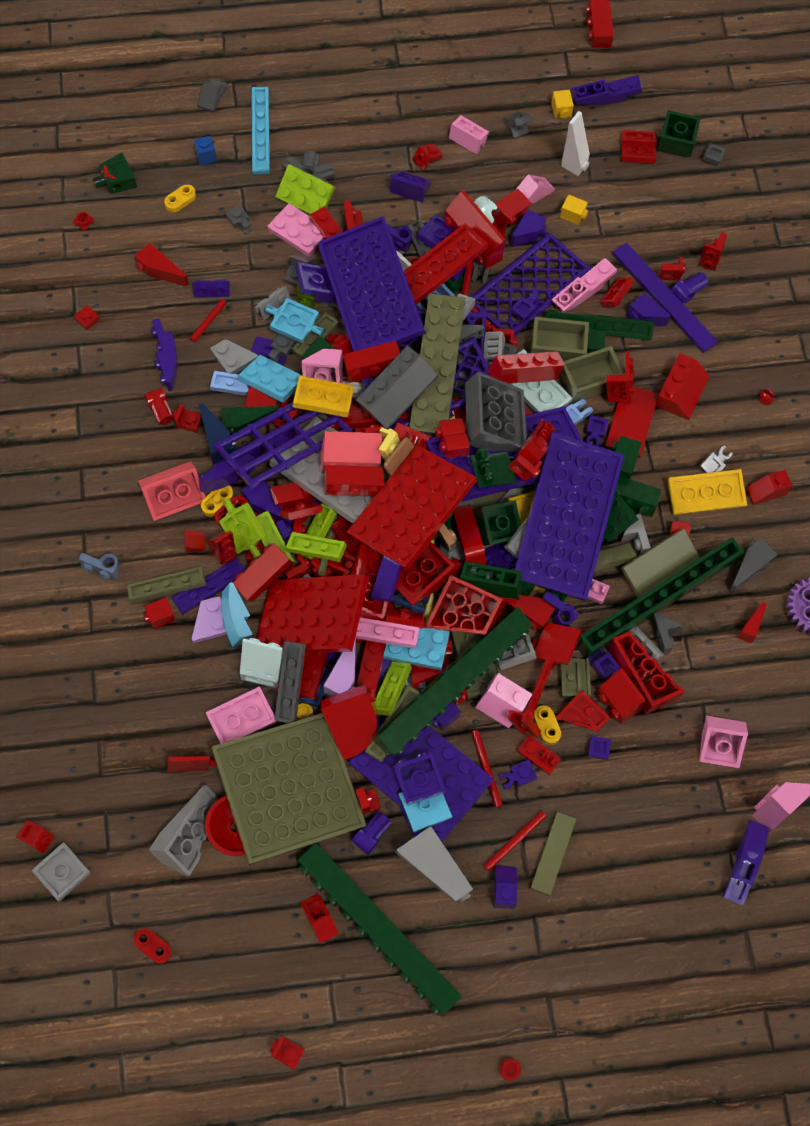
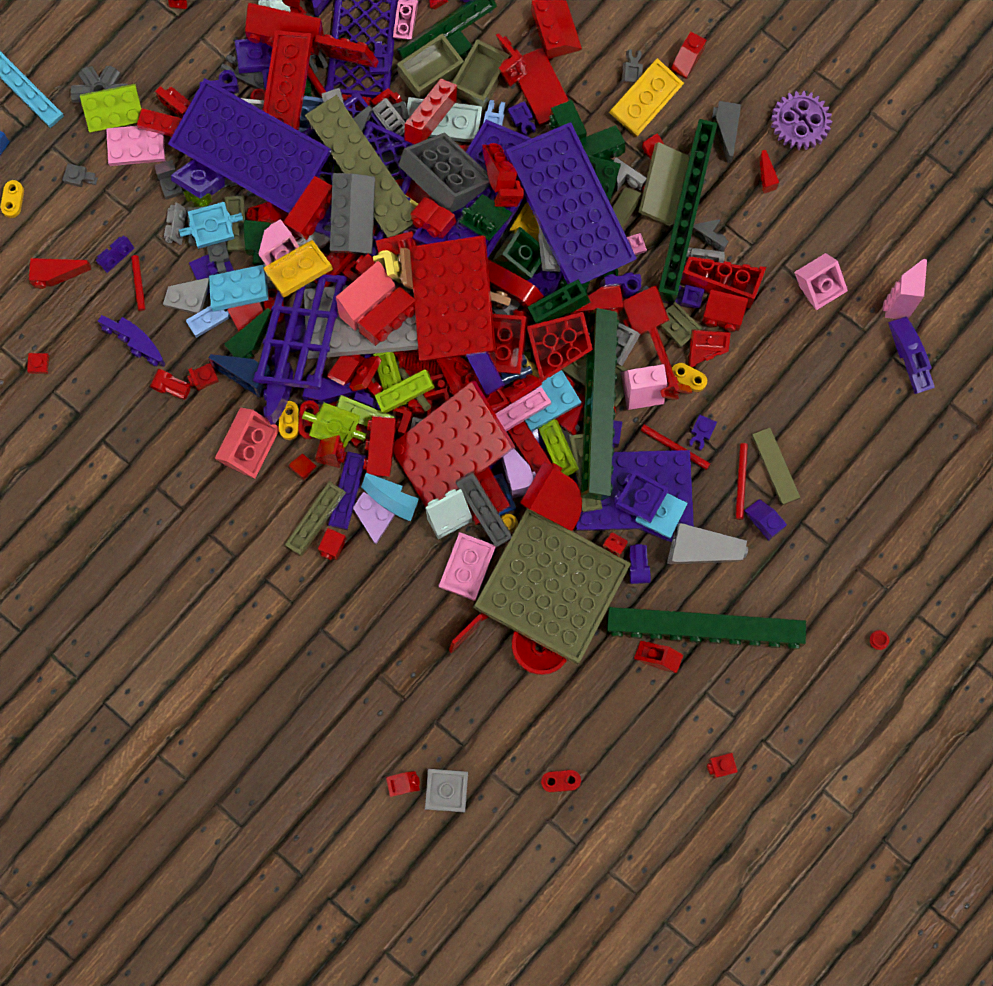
camera: 40 degrees left, 10 degrees up
sand blue plate [78,553,120,581] -> none
light grey wedge [149,785,218,877] -> none
dark purple slope [390,170,432,203] -> none
red plate [517,735,562,776] -> none
dark purple plate [588,736,611,760] -> none
none -> red plate [314,34,379,68]

